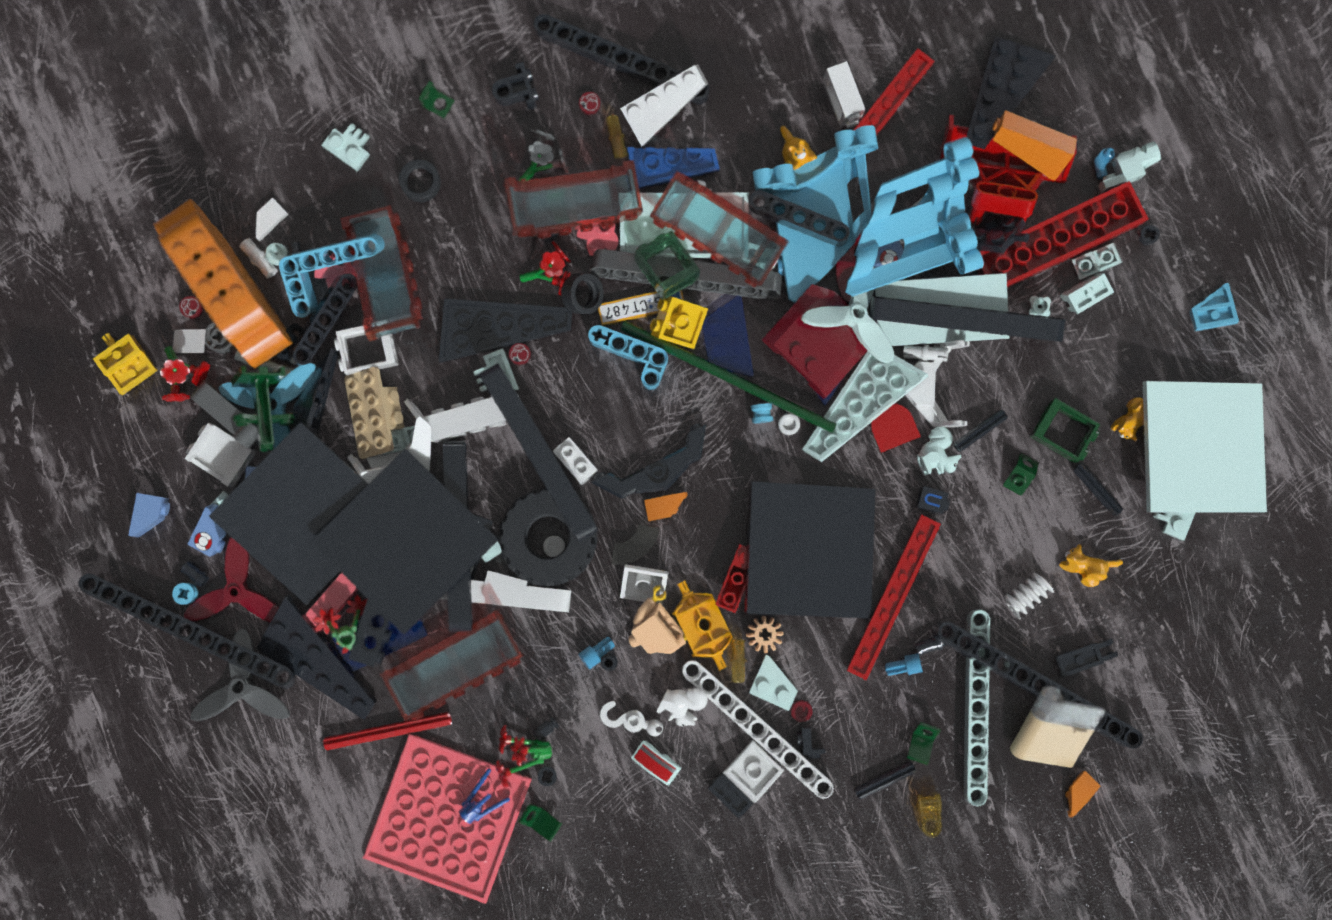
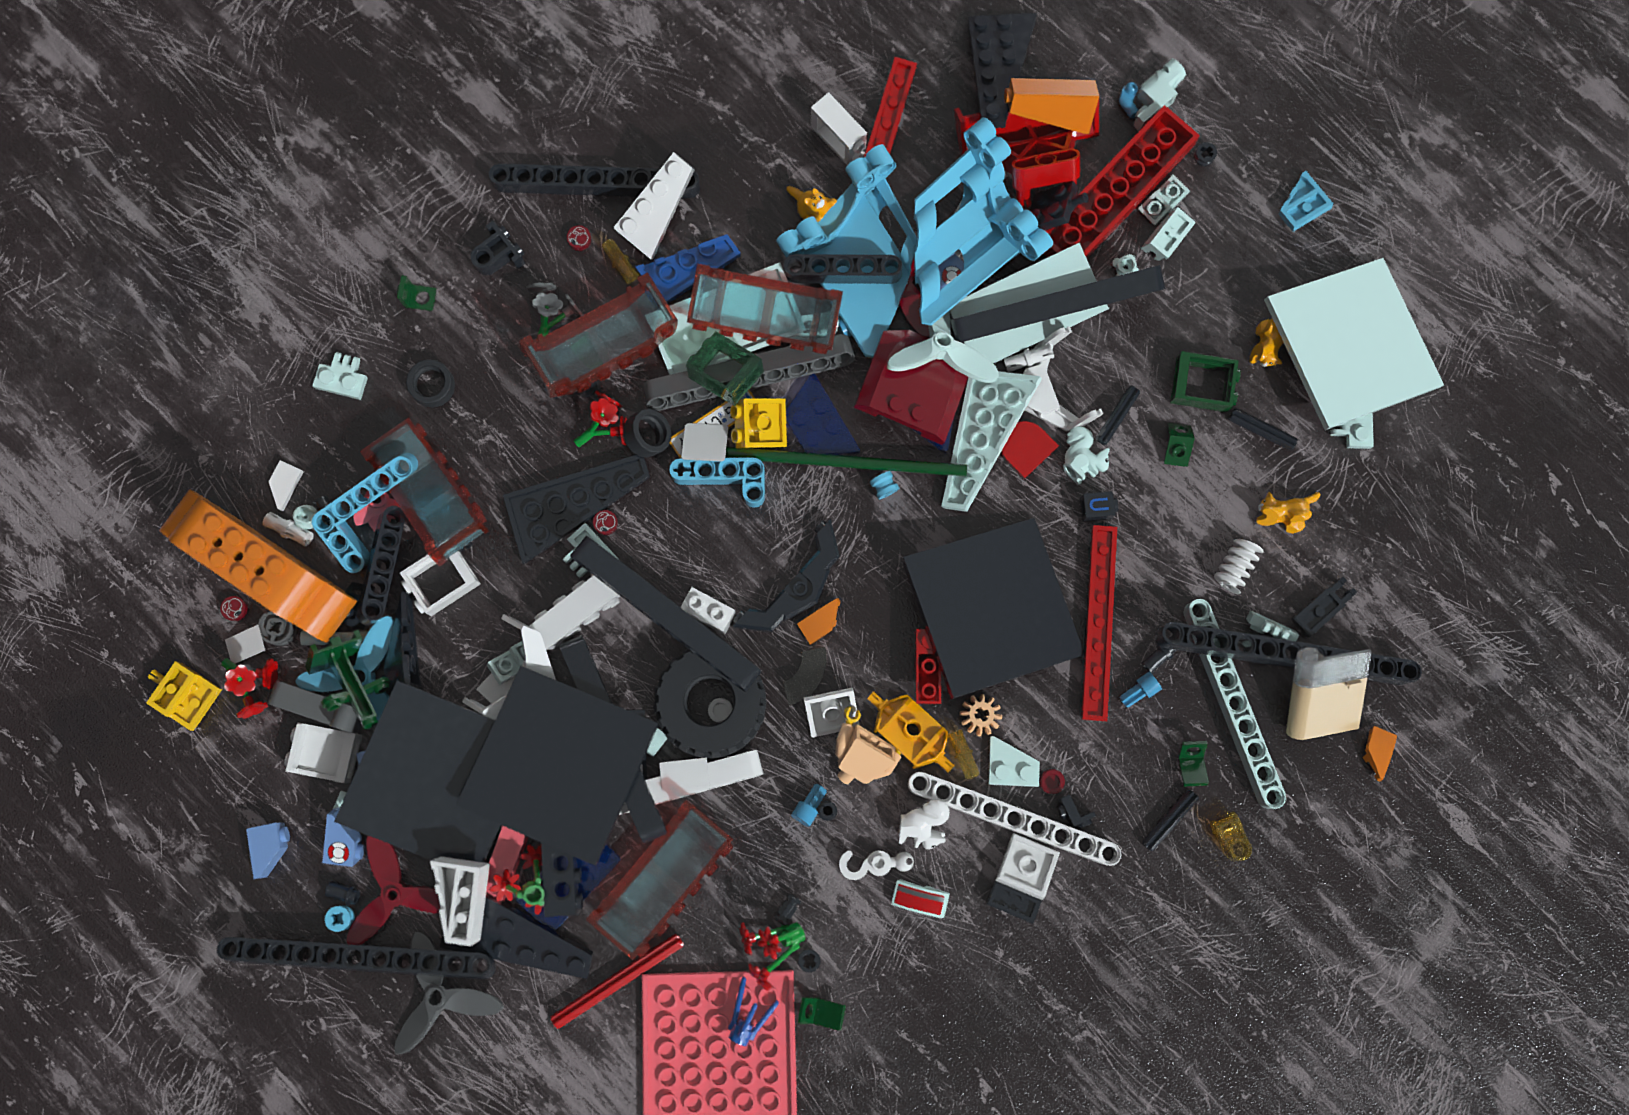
camera: 20 degrees left, 5 degrees down
tan bracket [344,367,404,459] -> none
coral plate [576,216,619,256] -> none
white tile [778,413,800,435] -> none
none -> white wedge [430,857,490,946]
none -> white sticker [681,423,728,461]
none -> light aqua hinge [1246,610,1299,641]

